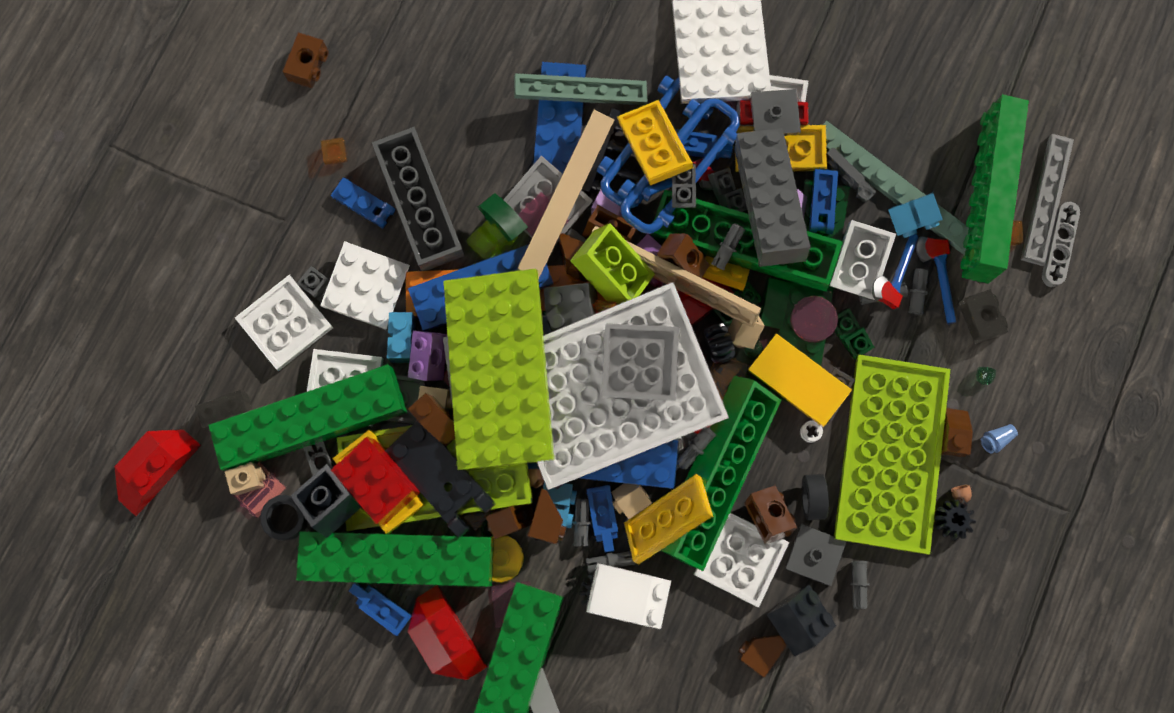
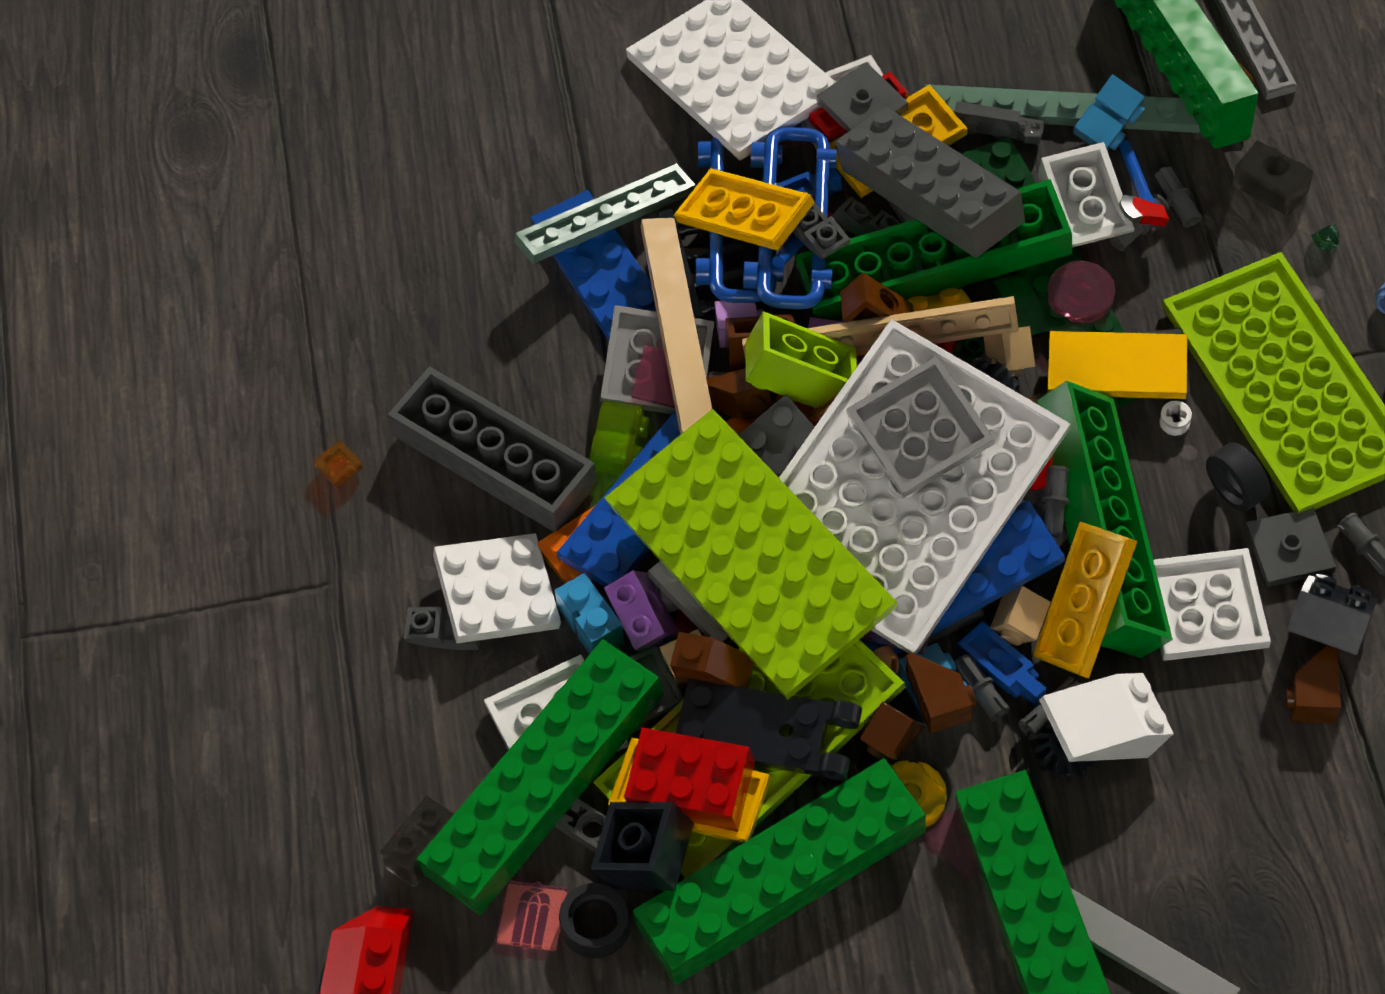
camera: 30 degrees left, 20 degrees down
tan brick [225,462,265,495] -> none
white plate [235,275,333,371] -> none
reddish brown brick [283,32,328,88] -> none
blue plate [331,177,396,228] -> none
blue hinge [349,583,412,636] -> none
red wedge [408,585,488,680] -> none
dark green slope [477,193,528,242] -> none
dark grey axle [711,224,745,270] -> none
clear green hinge [744,340,764,360] -> none
reddish brown brick [744,485,797,545] -> none
blue plate [809,169,838,234] -> none
dark green slope [828,308,875,359] -> none
piece [916,237,956,324] -> none
reddish brown slope [941,408,973,457] -> none
light grey beam [1042,202,1080,287] -> none

